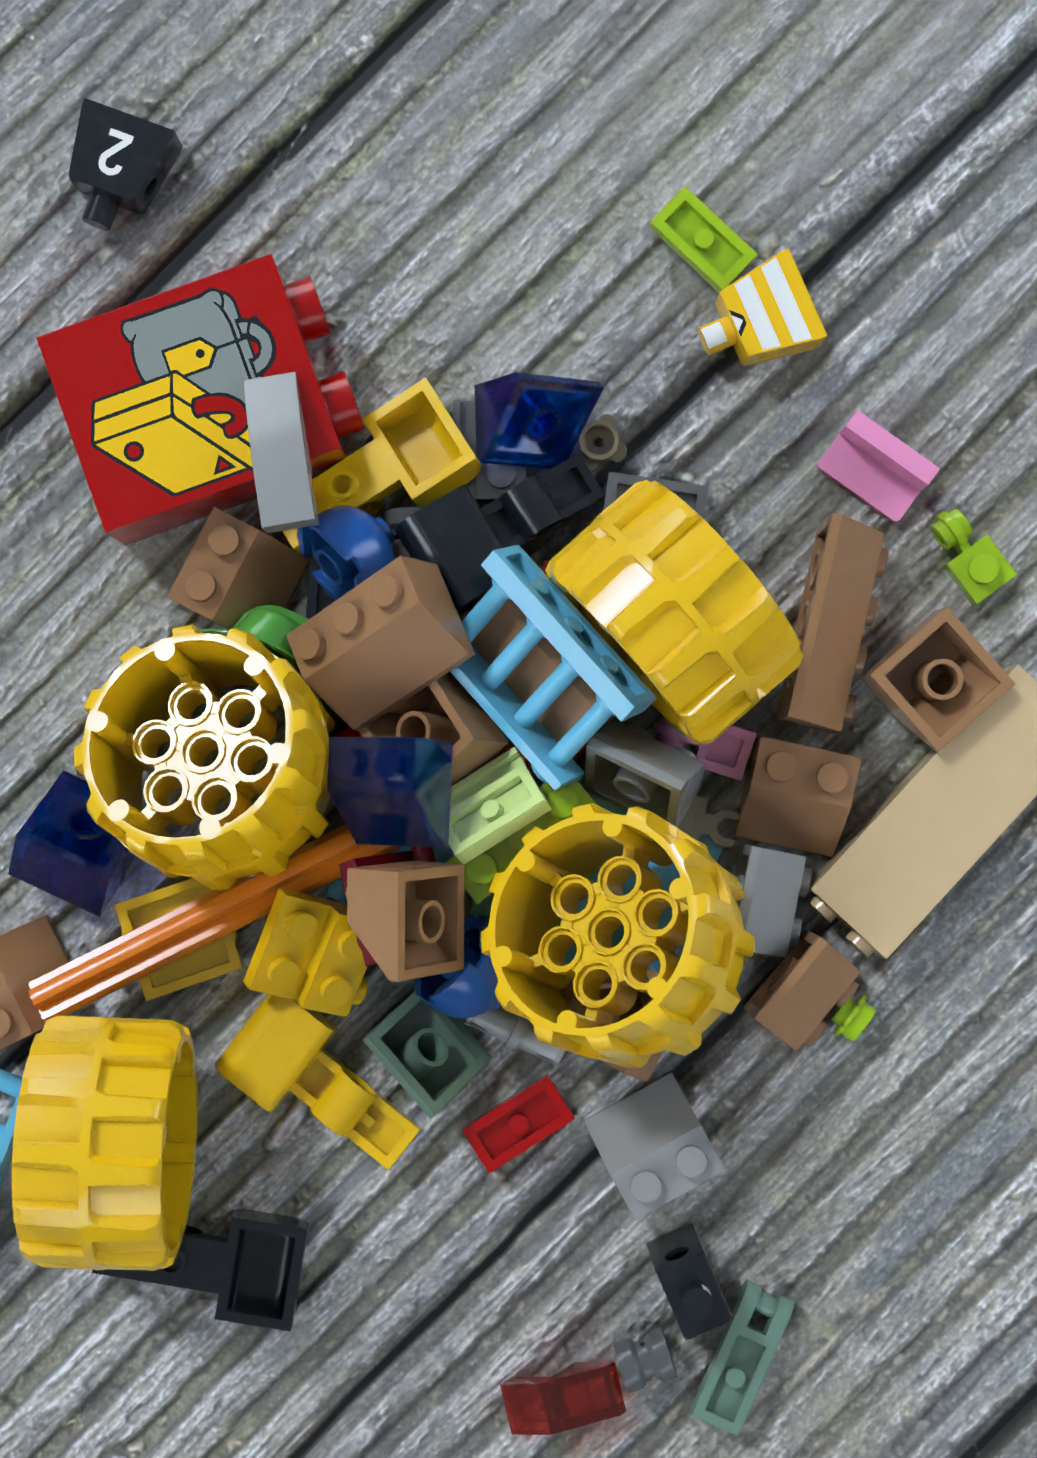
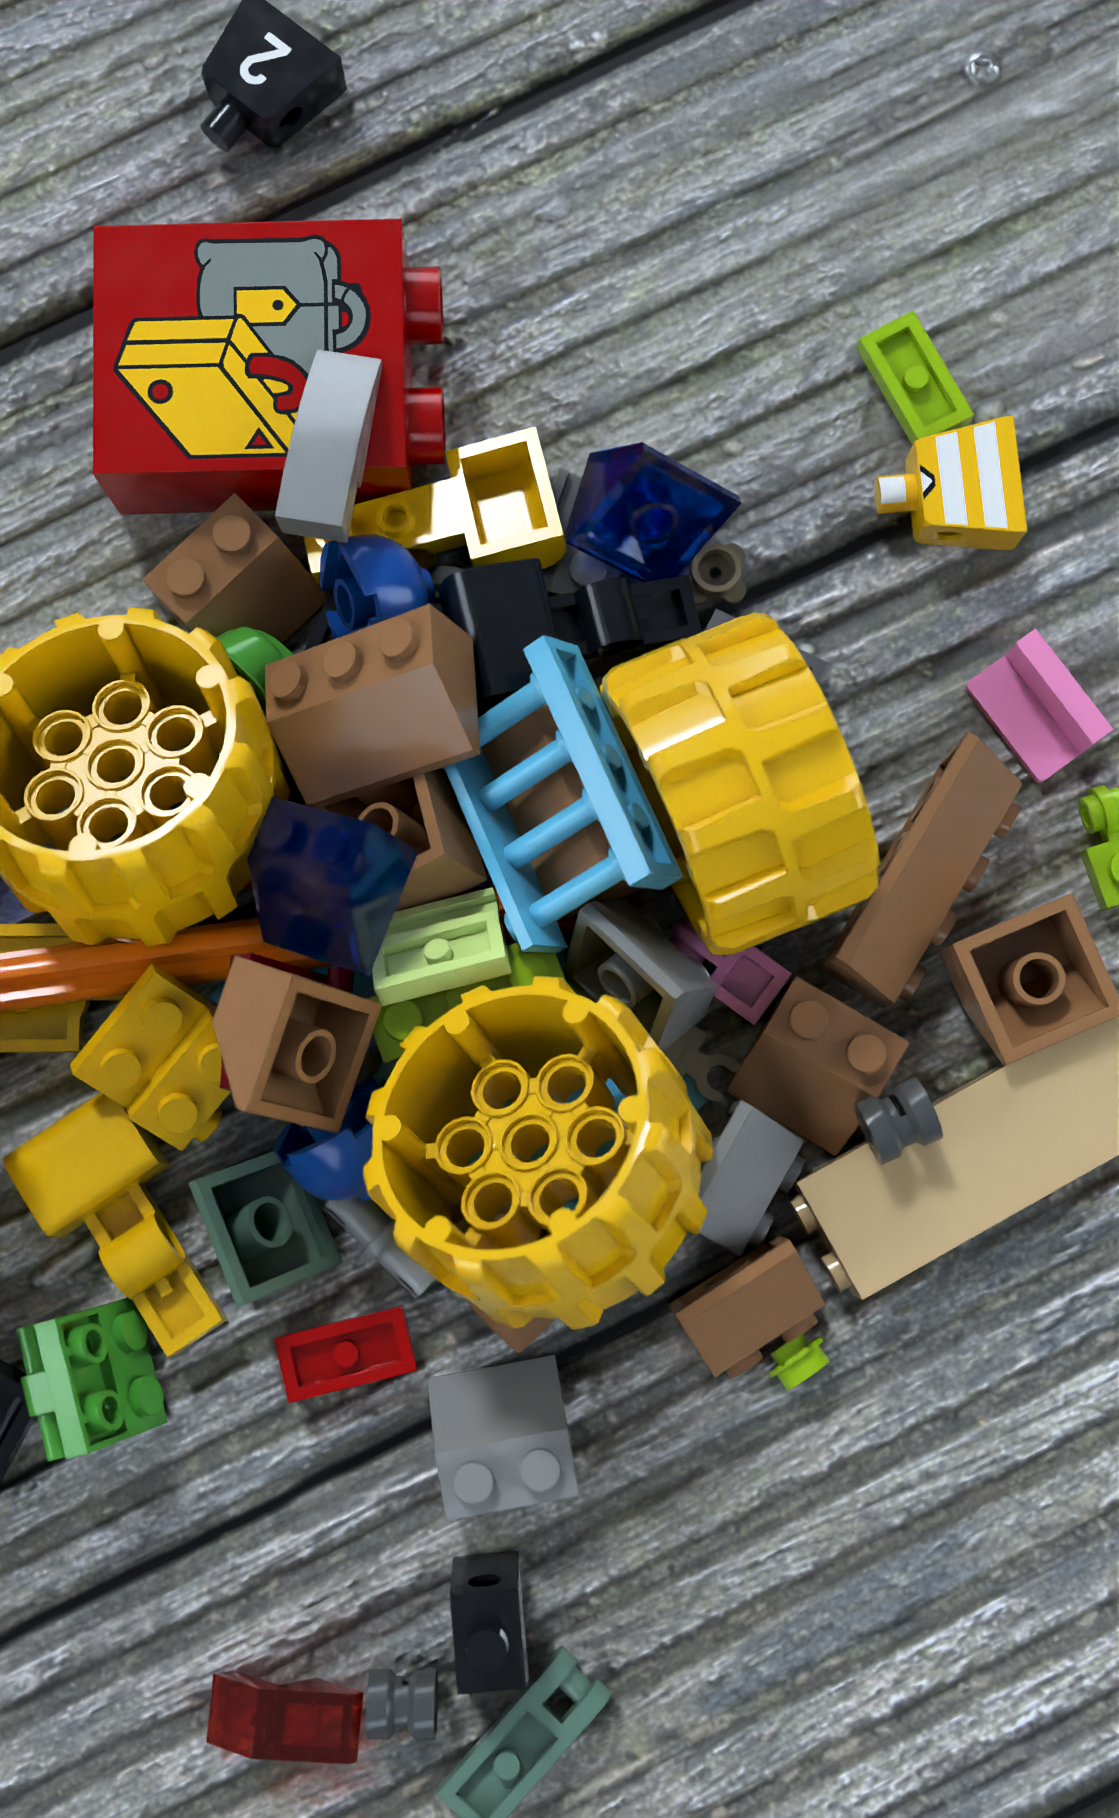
camera: 15 degrees right, 5 degrees down
none -> bright green plate [16,1298,168,1462]
none -> dark grey wheel [854,1077,943,1165]

